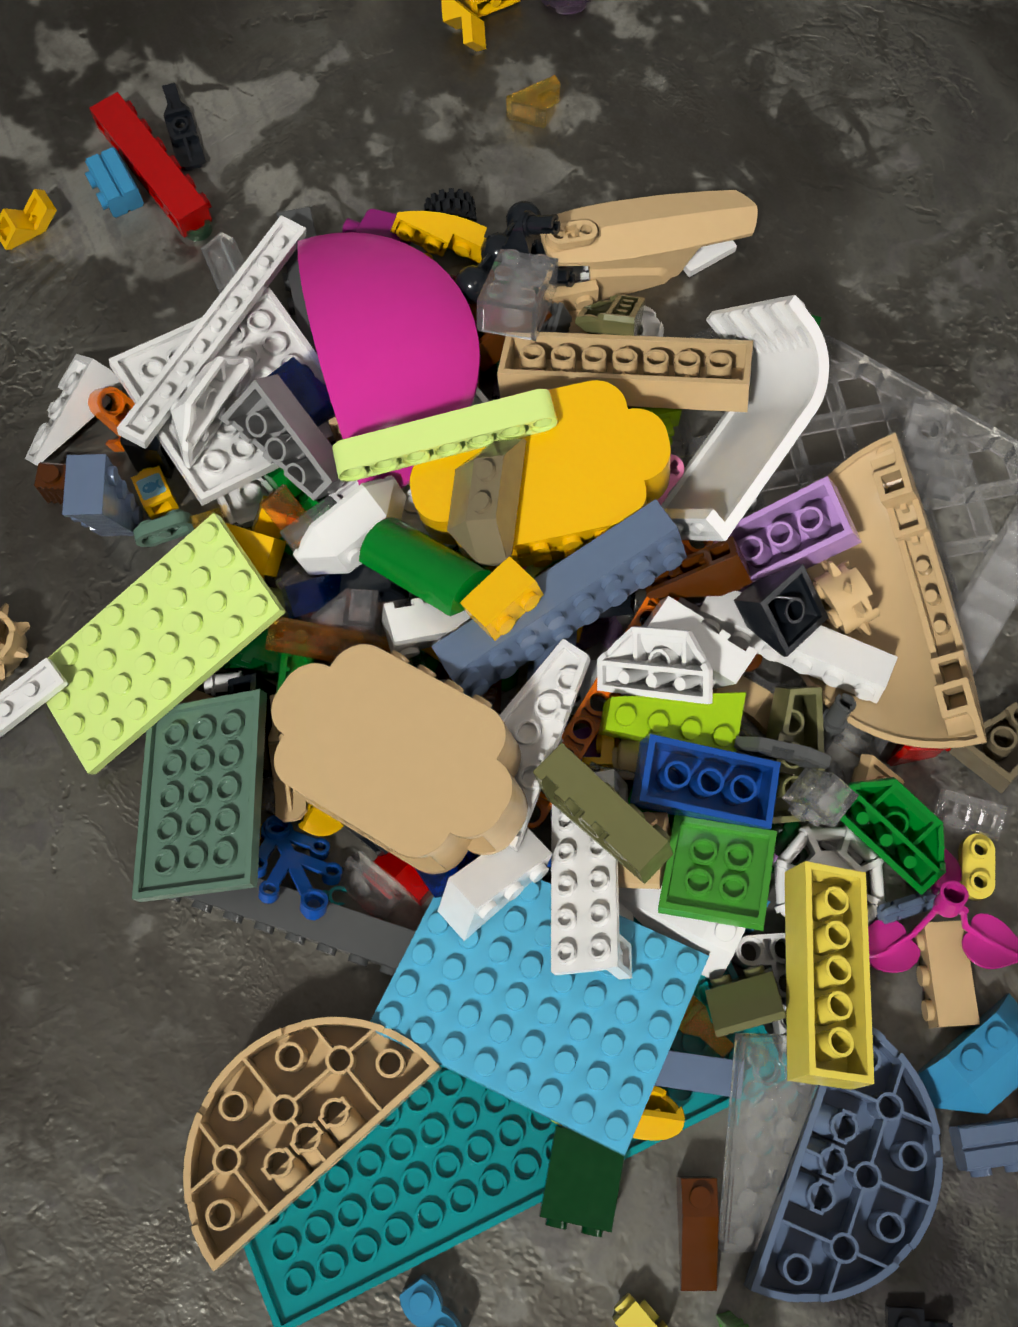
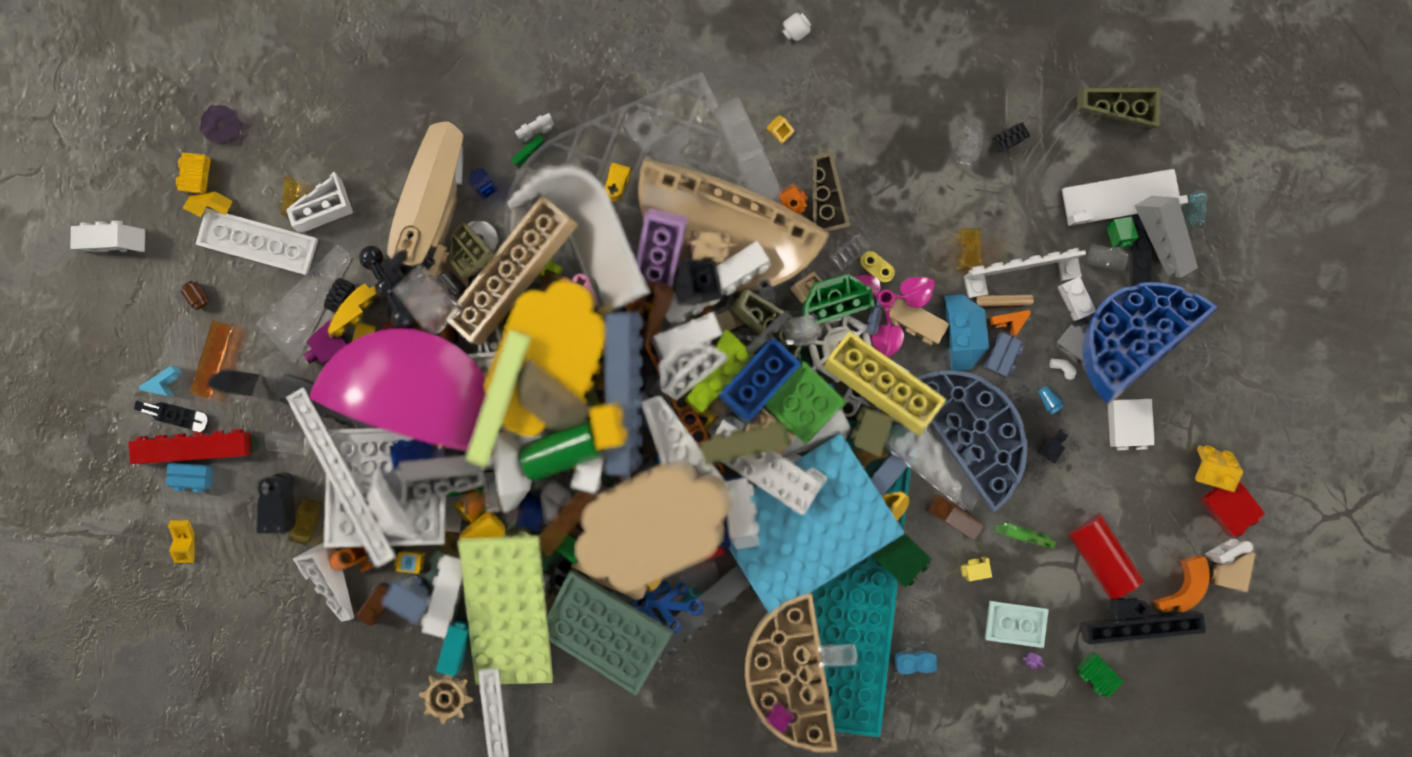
camera: 60 degrees left, 15 degrees up
none -> medium azure slope [139,366,182,396]
none -> reddish brown brick [180,281,209,310]
none -> clear orange plate [189,320,233,399]
none -> white plate [195,208,318,276]
none -> black brick [206,369,259,396]
none -> clear wing [255,244,354,365]
none -> black piece [257,472,296,534]
none -> white wedge [286,172,353,234]
none -> clear yellow slope [289,498,323,546]
none -> white brick [421,552,464,638]
none -> teal brick [436,619,470,677]
none -> clear blue slope [467,168,499,200]
none -> white plate [515,113,554,143]
none -> yellow piece [605,162,632,202]
none -> magenta brick [766,701,795,734]
none -> orange brick [779,183,808,214]
none -> clear slope [819,644,857,667]
none -> dark azure cone [1038,386,1064,415]

